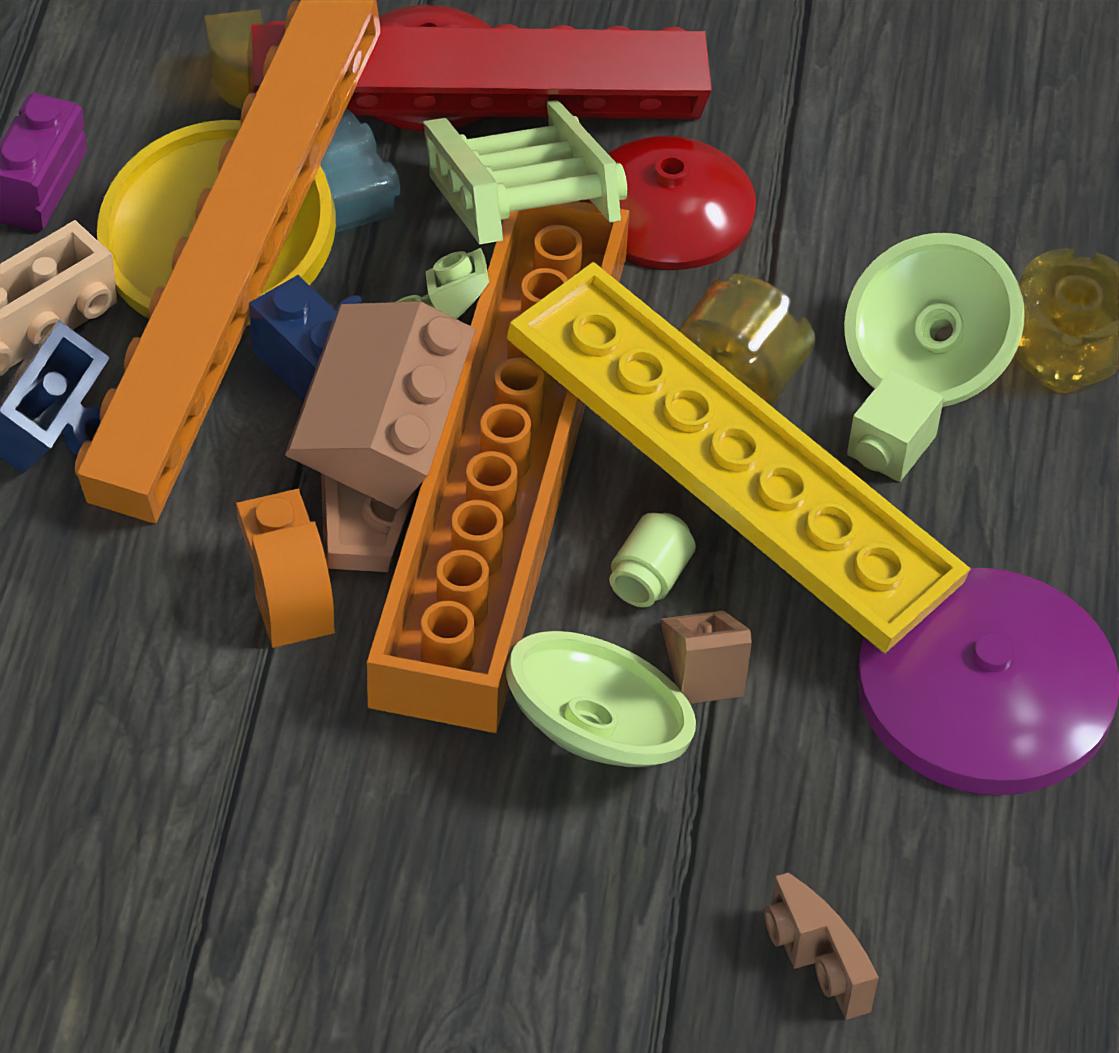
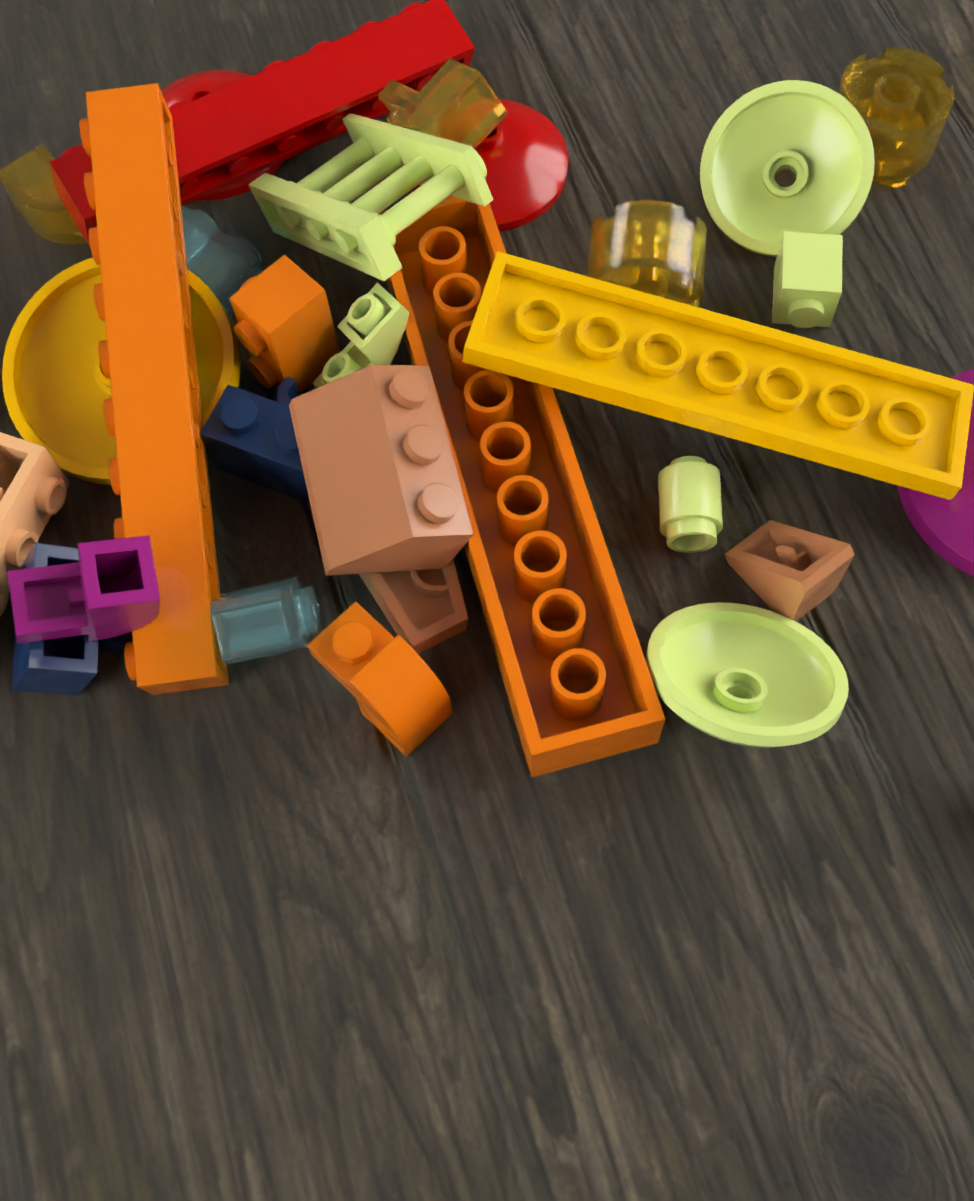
camera: 20 degrees left, 15 degrees up
none -> magenta brick [7,535,160,644]
none -> clear light blue brick [211,576,321,665]
none -> orange brick [229,254,340,395]
none -> clear yellow brick [377,59,508,149]

